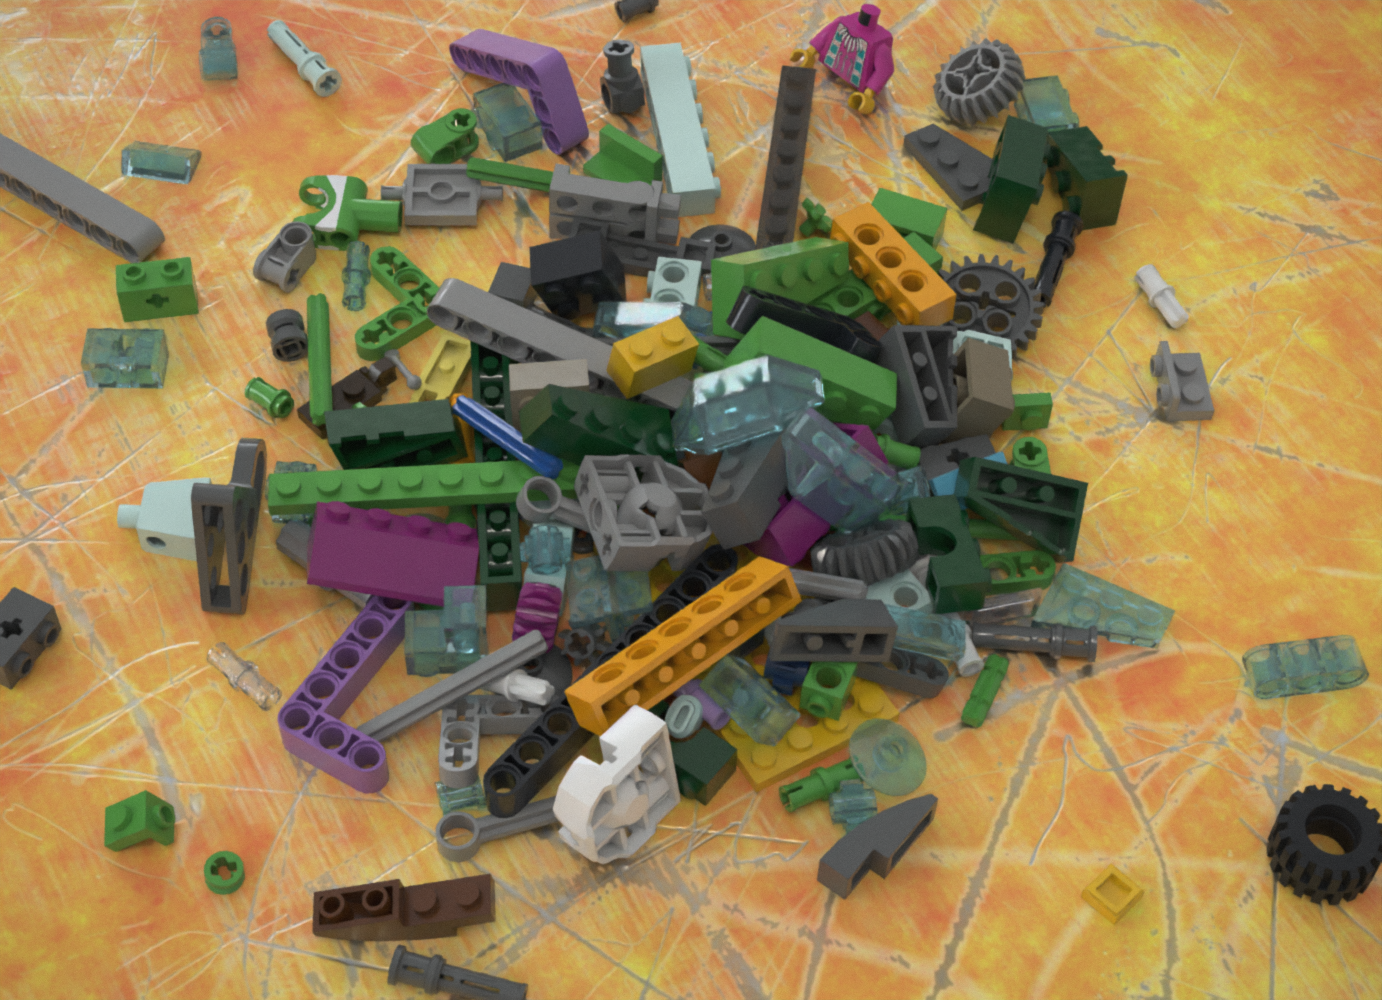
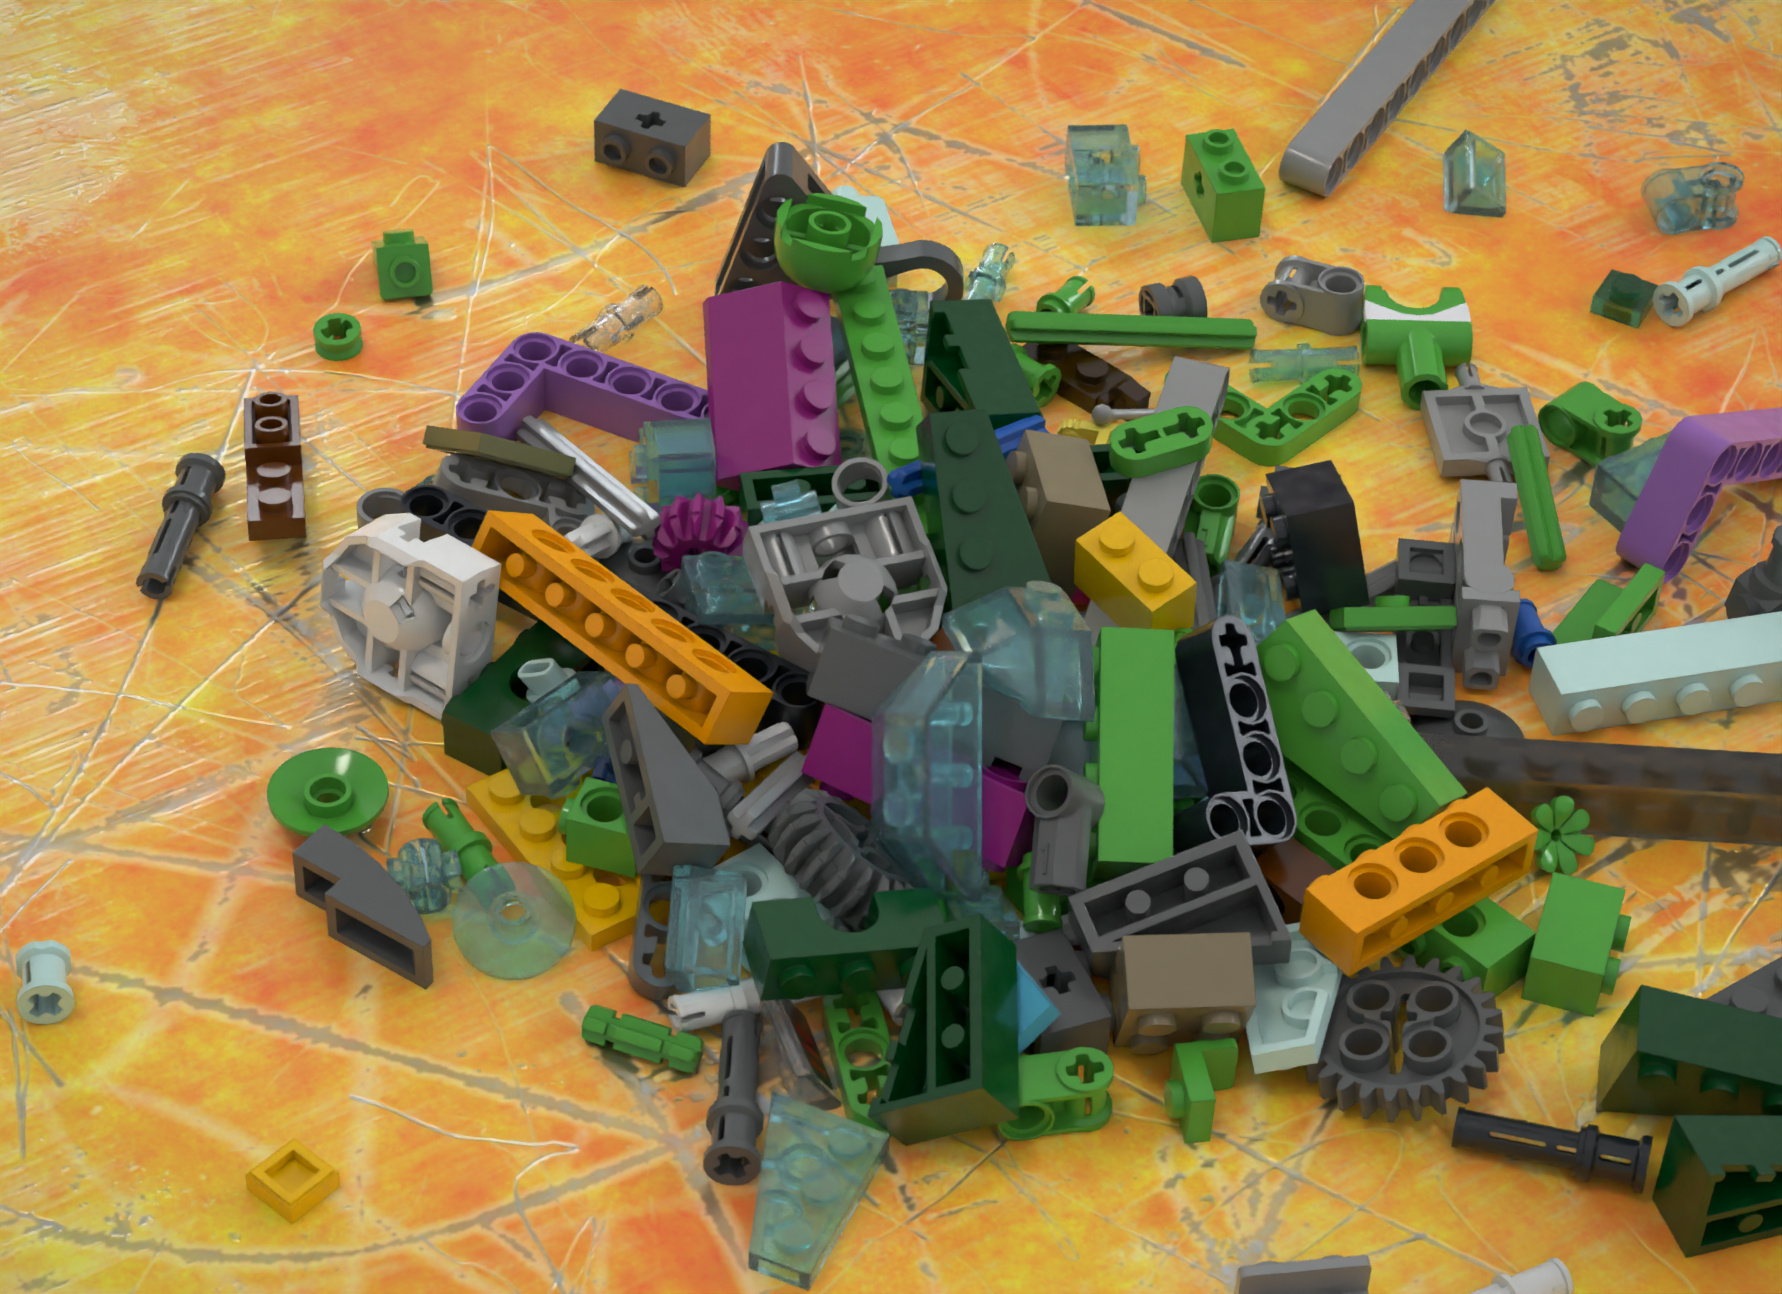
camera: 85 degrees right, 10 degrees down
none -> bright green dish [267,747,389,837]
none -> olive tile [423,425,576,479]
none -> bright green cylinder [774,193,883,294]
none -> clear light blue pin [962,243,1016,305]
none -> dark grey piece [1025,764,1105,897]
none -> bright green beam [1109,406,1213,478]
none -> bright green plate [1330,596,1457,632]
none -> clear green plate [1590,269,1659,329]

